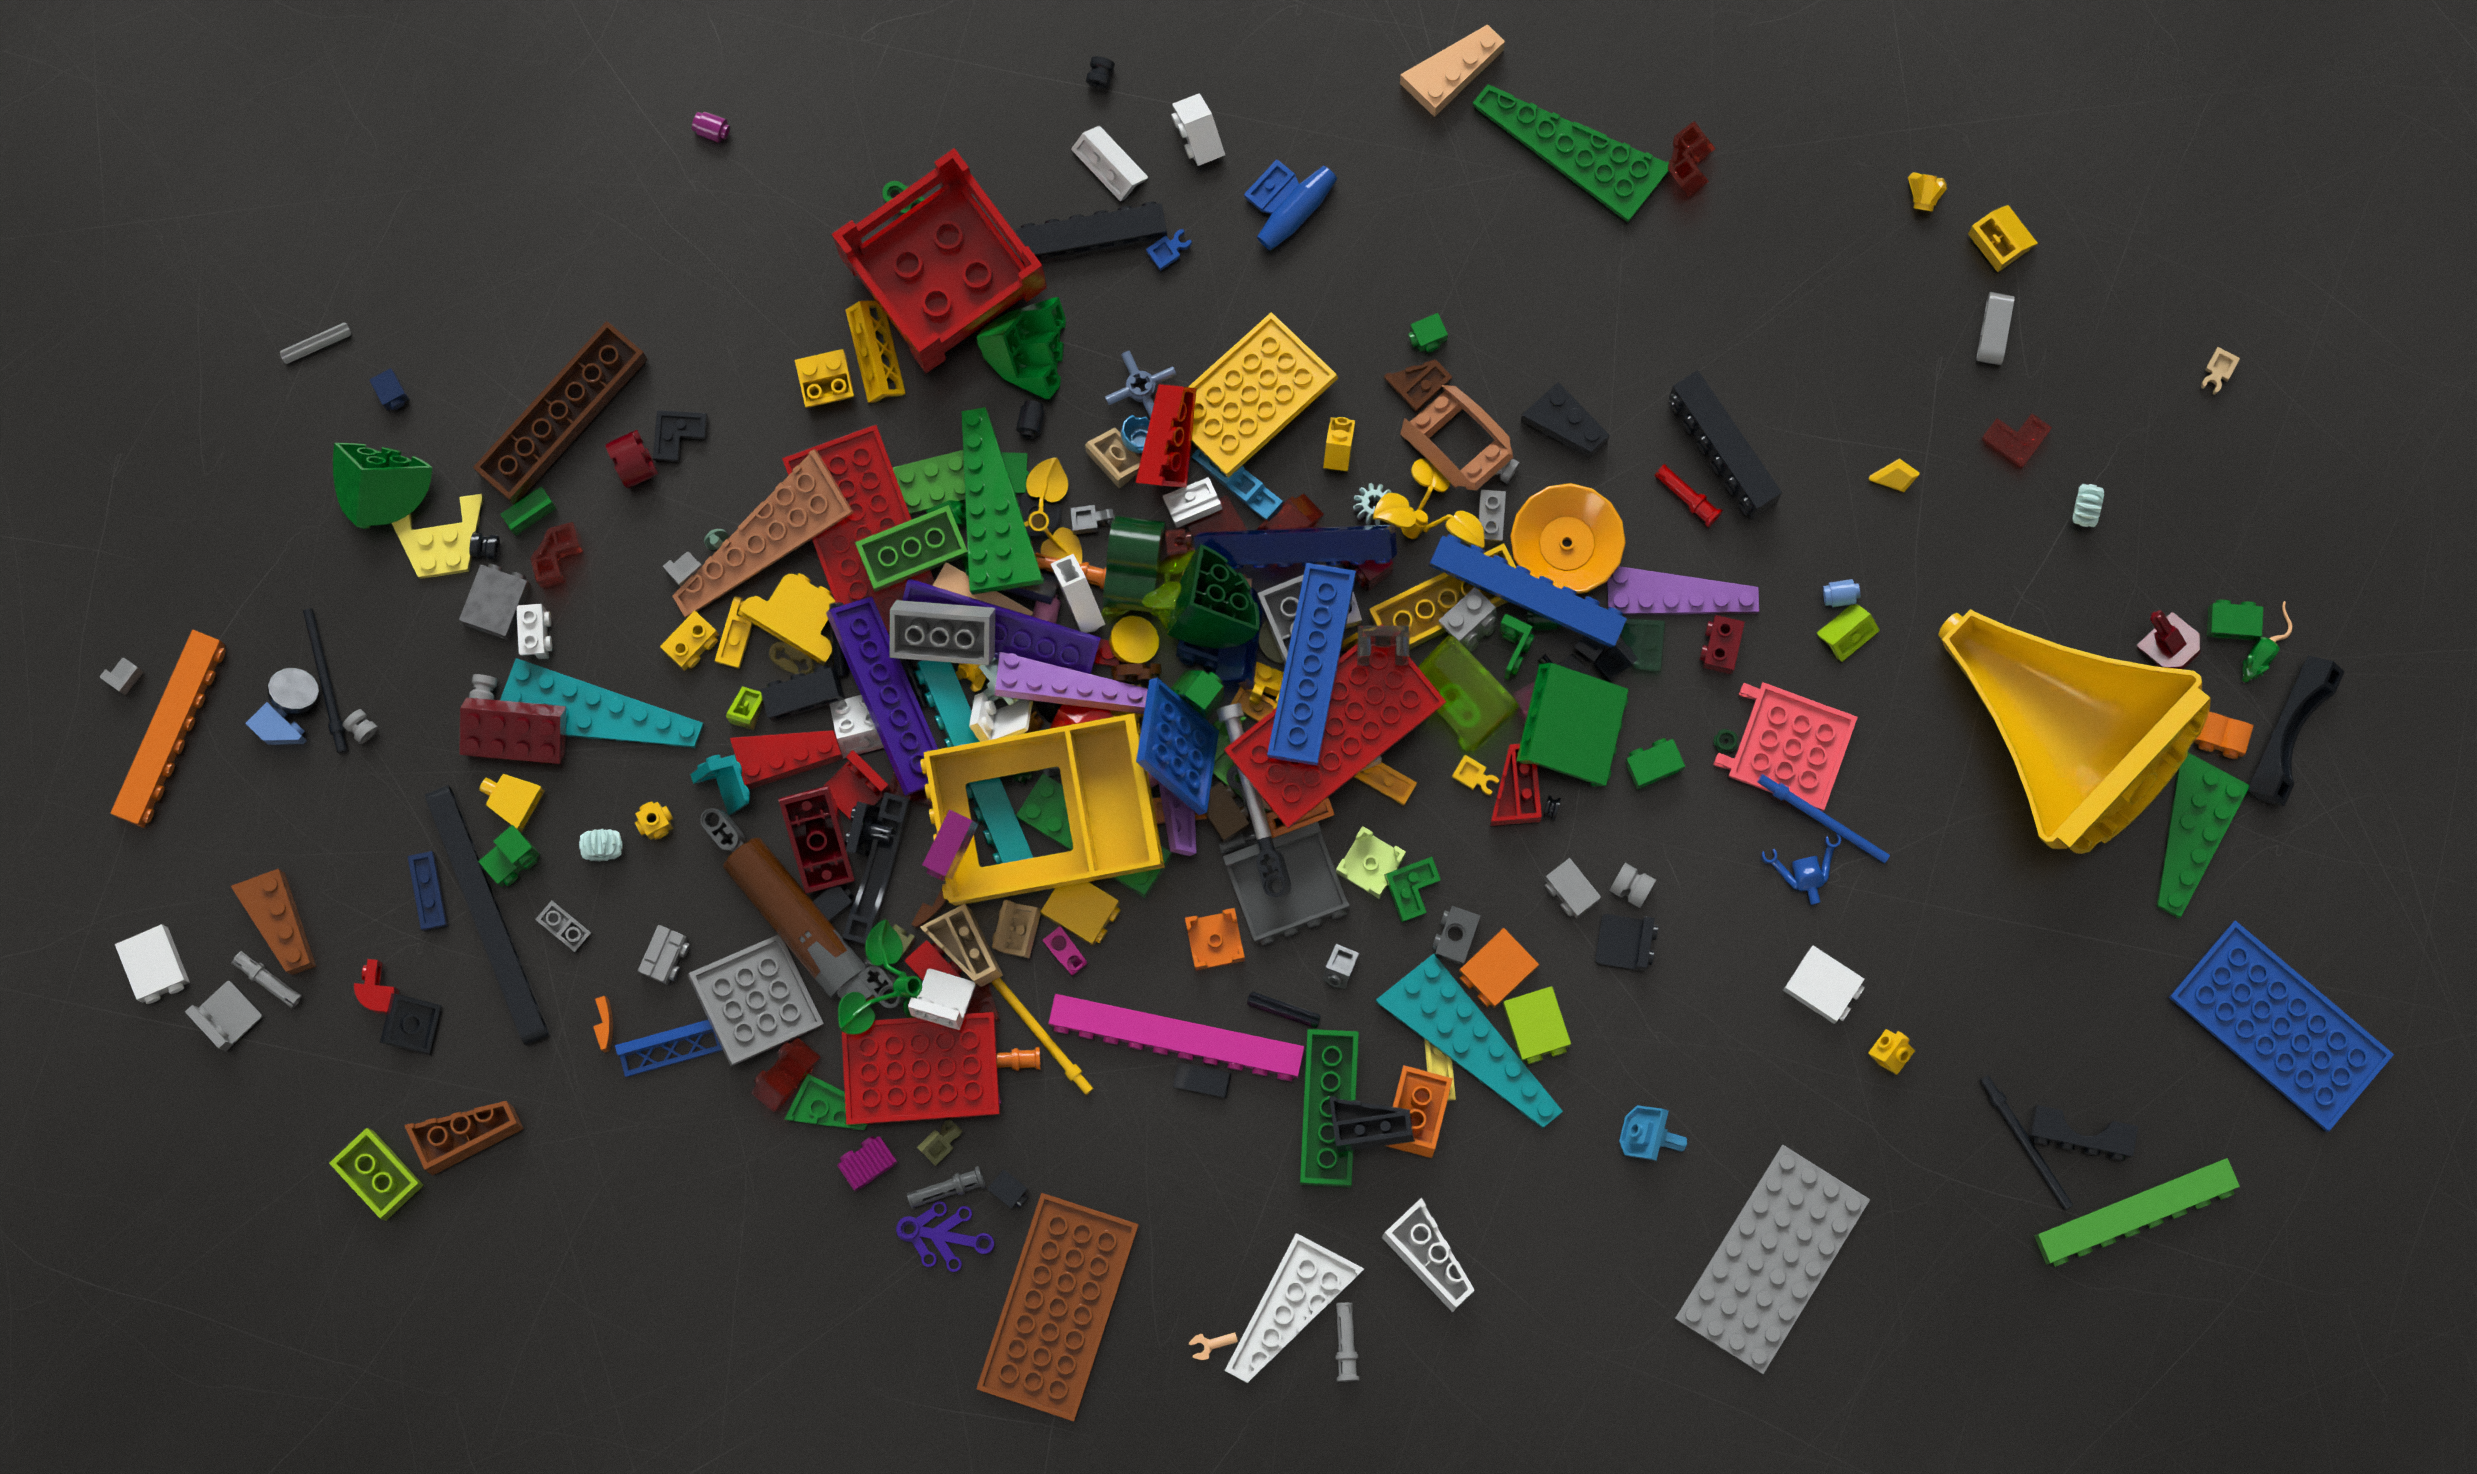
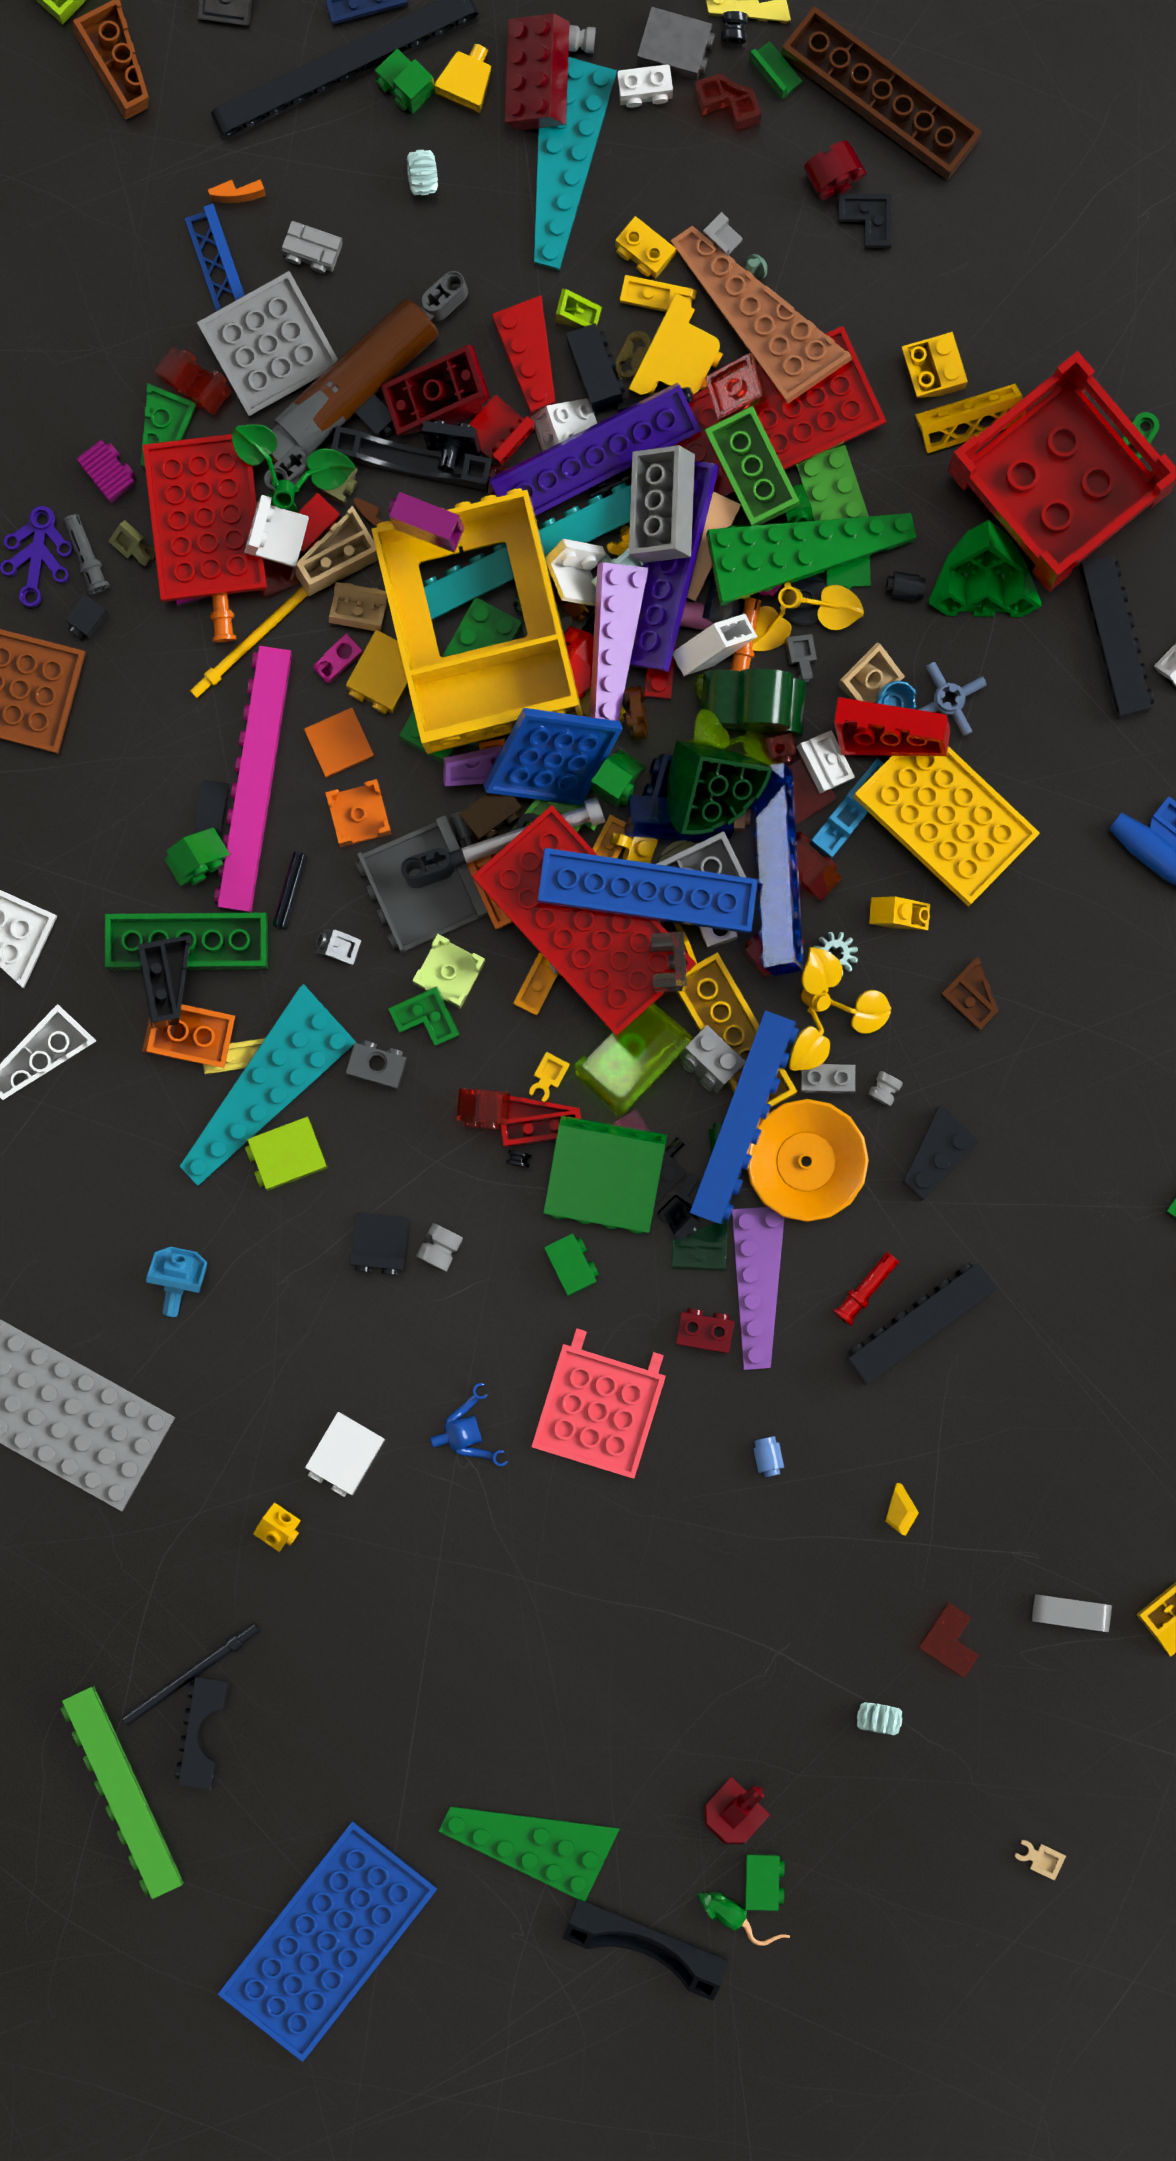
camera: 80 degrees right, 5 degrees up
light grey slope [535,900,591,952] -> none
yellow brick [635,801,673,840] -> none
teal bracket [690,755,750,815] -> none
yellow tile [1109,616,1159,664] -> none
blue plate [1146,229,1192,271] -> none
nougat wedge [1400,385,1513,490] -> none
green brick [1408,313,1448,352] -> none
orange brick [1459,928,1539,1009] -> none
green bracket [1499,613,1534,680] -> none
light grey piece [1544,858,1601,919] -> none
dark green plate [1713,729,1738,754] -> none
blue bar [1757,774,1890,863] -> none
lime panel [1817,604,1880,662] -> none
yellow piece [1938,609,2211,854] -> none
orange brick [2194,712,2254,759] -> none
none -> green brick [164,827,230,886]
none -> orange tile [304,708,374,778]
none -> clear red brick [456,1088,510,1129]
none -> clear red plate [705,353,767,422]

